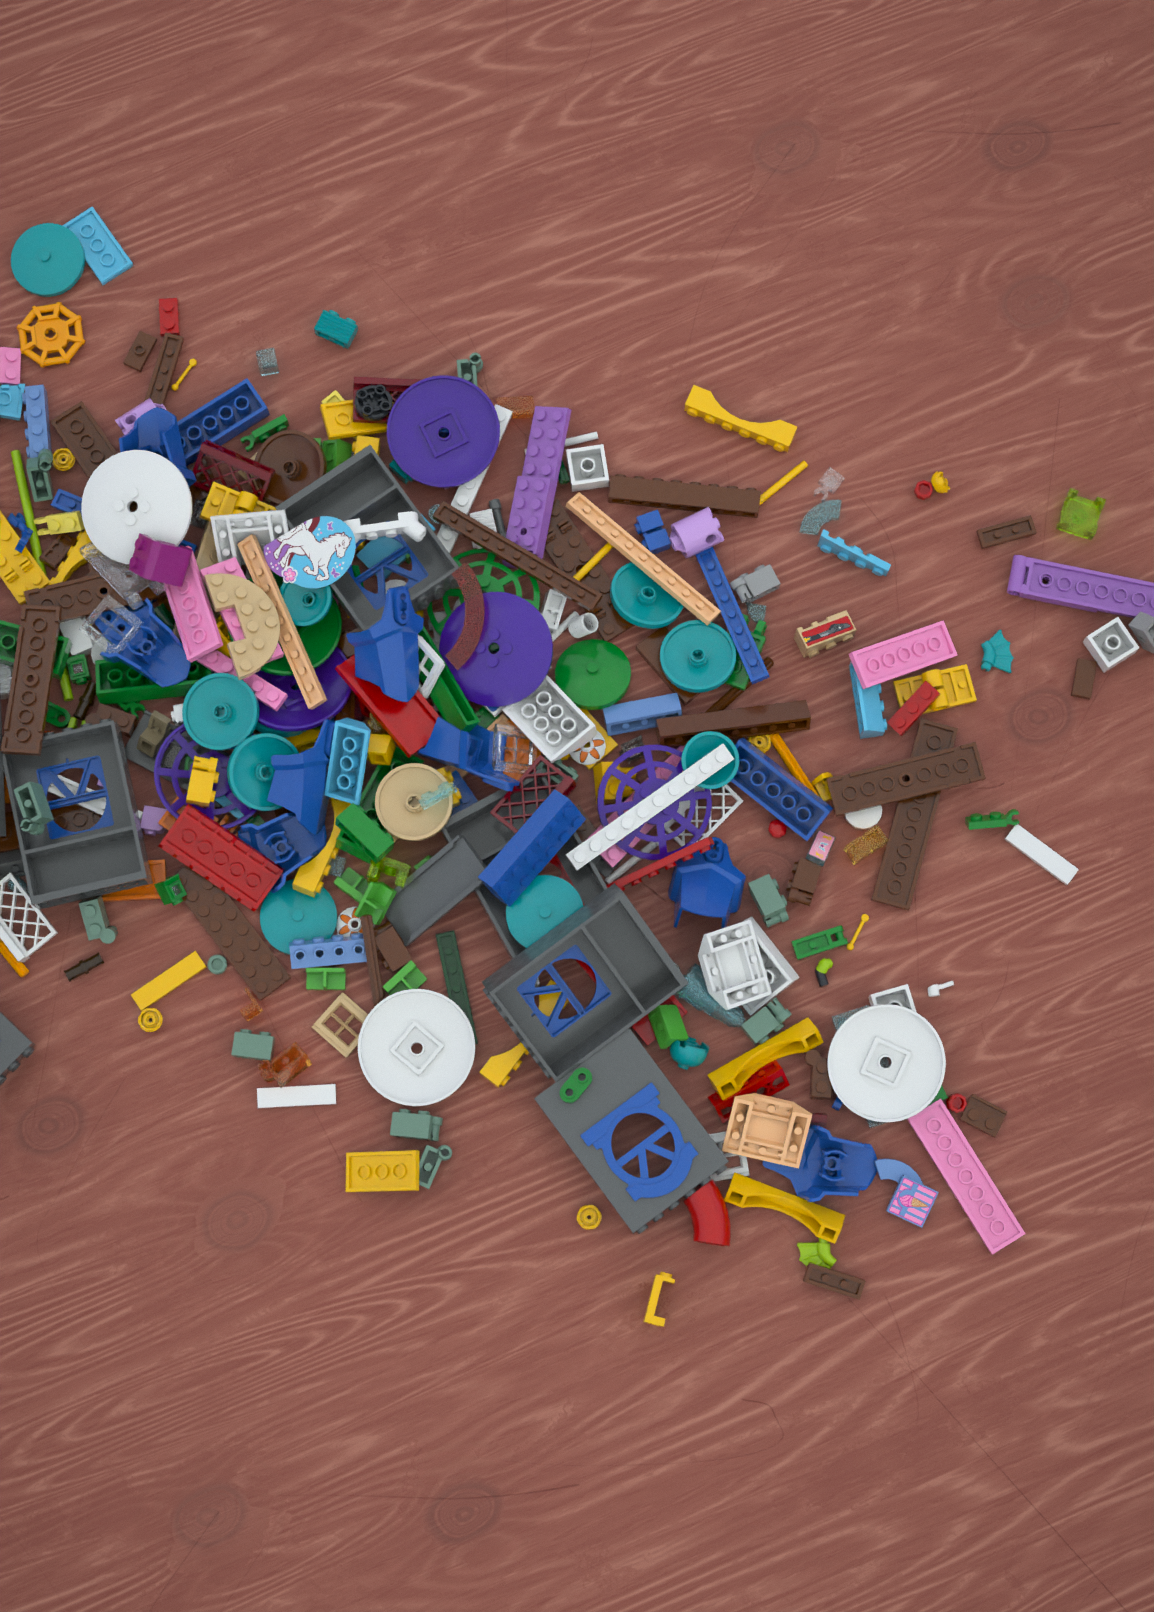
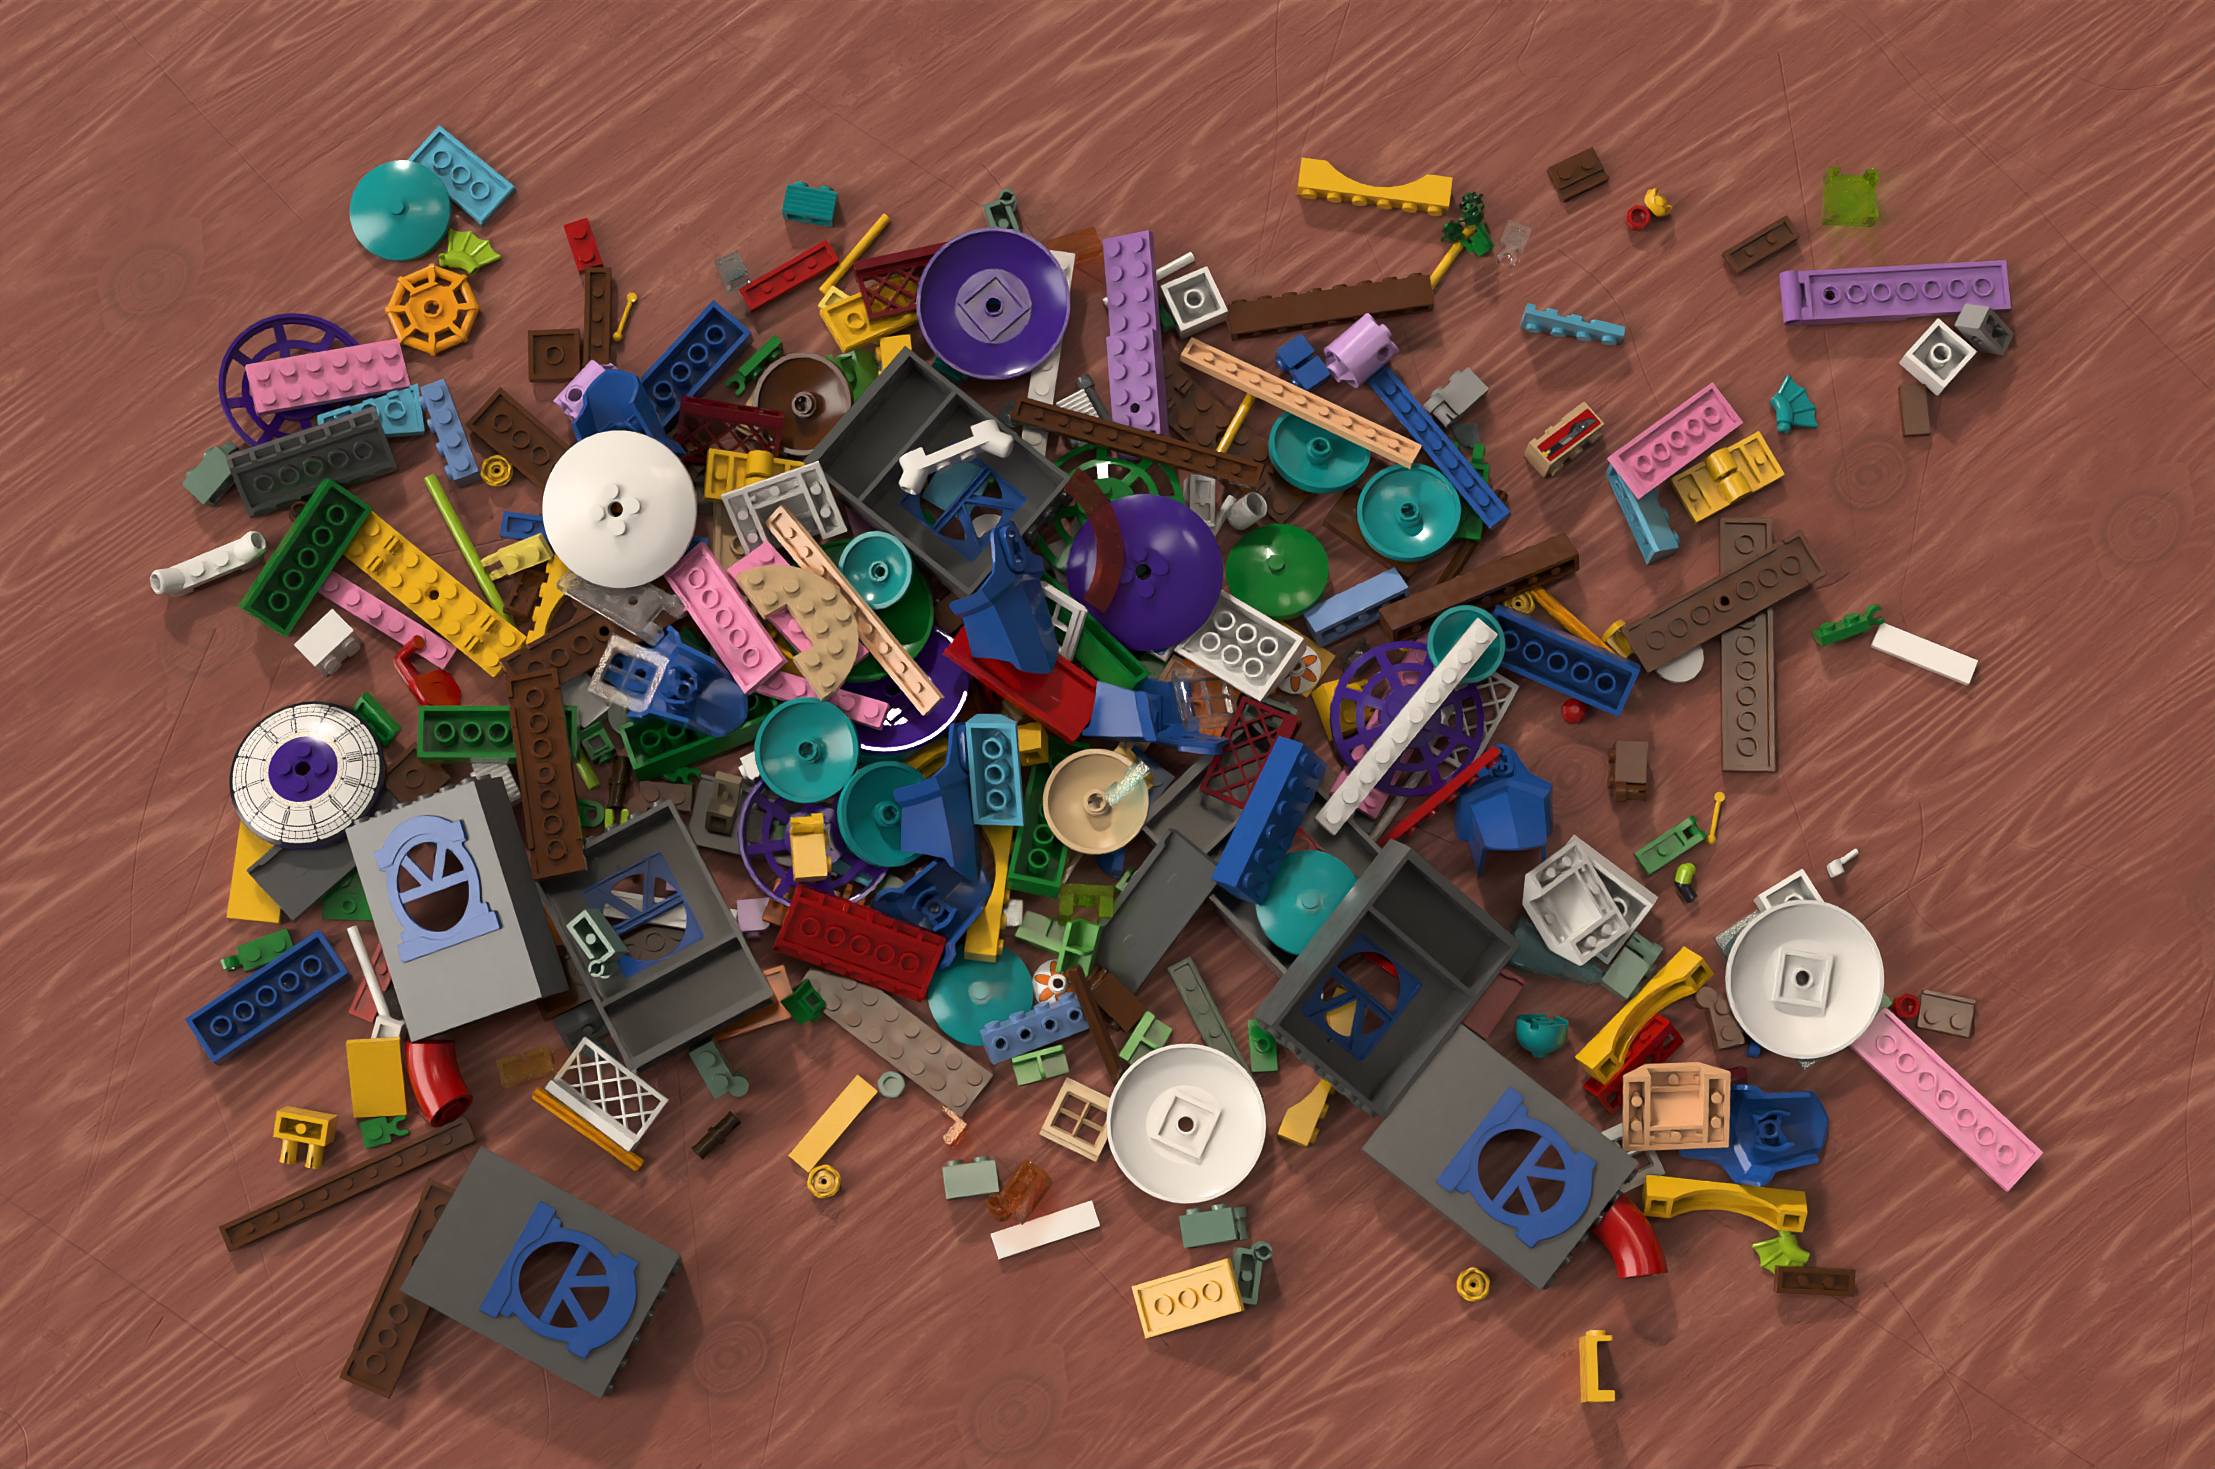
camera: 15 degrees left, 0 degrees up
blue piece [7,513,33,553] -> none
sand green hinge [26,449,54,502] -> none
reddish brown plate [123,331,157,372] -> none
magenta piece [129,533,193,587] -> none
sticker [264,516,356,588] -> none
green brick [335,803,394,864] -> none
black tile [355,385,392,422] -> none
green plate [560,1068,592,1103] -> none
bright green panel [648,1005,689,1049] -> none
sand green hinge [748,874,789,928] -> none
clear light blue tile [799,500,842,535] -> none
tile [806,830,836,866] -> none
clear yellow piece [844,825,889,865] -> none
medium blue tile [874,1158,923,1184] -> none
tile [886,1175,939,1228] -> none
red plate [887,681,941,736] -> none
none -> lime arm [439,228,502,275]
none -> reddish brown plate [528,328,581,383]
none -> red plate [739,239,840,313]
none -> yellow bar [819,214,891,295]
none -> blue tile [1095,846,1126,880]
none -> green plate [1247,1019,1278,1073]
none -> plant [1440,192,1495,256]
none -> reddish brown plate [1547,147,1609,202]

